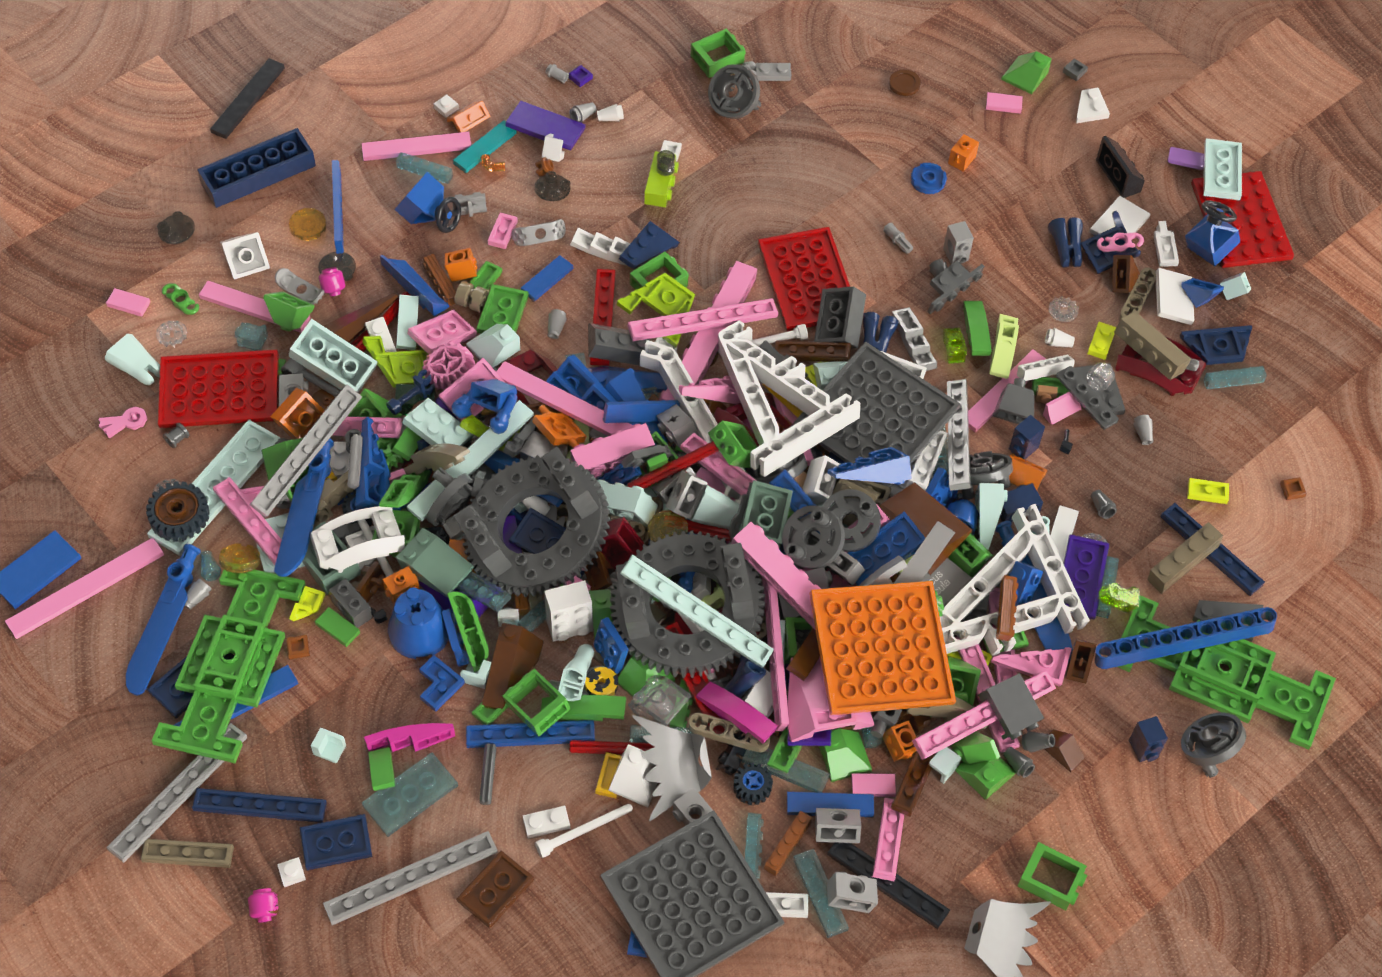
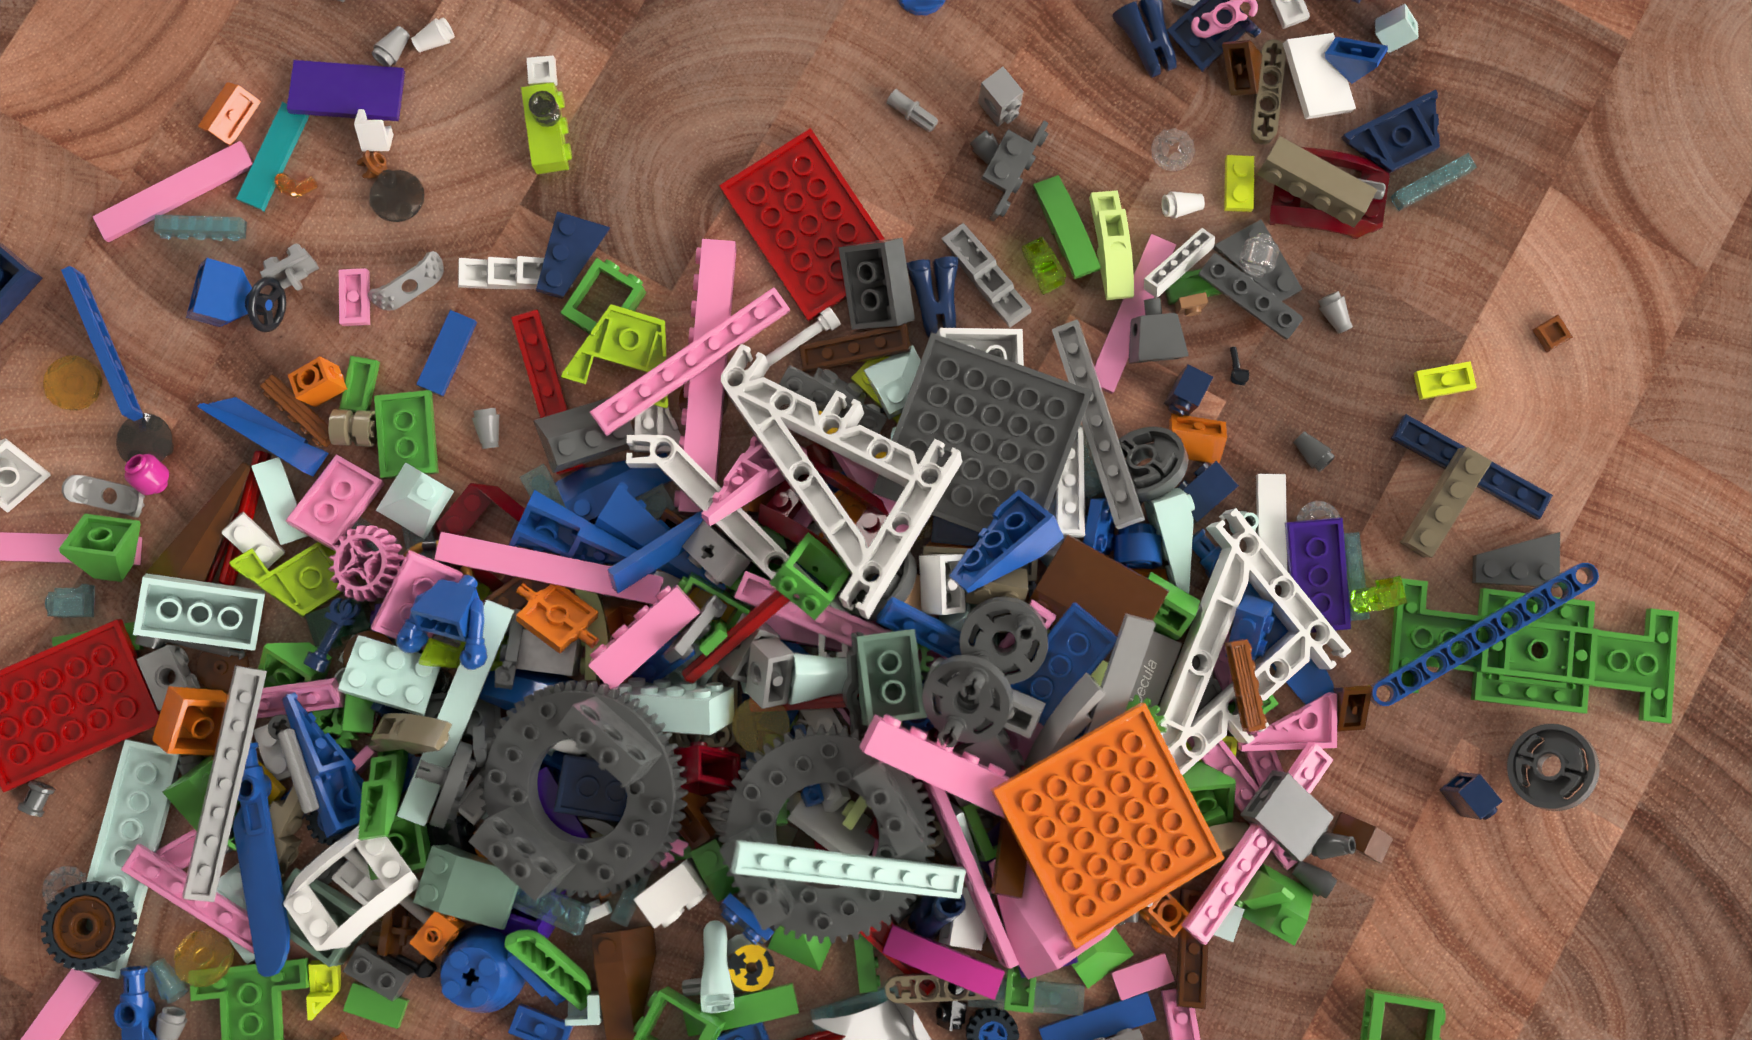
camera: 20 degrees left, 25 degrees up
white plate [434,95,459,118] -> none
clear slope [628,675,692,726] -> none
bright pink slope [1043,392,1082,425] -> none

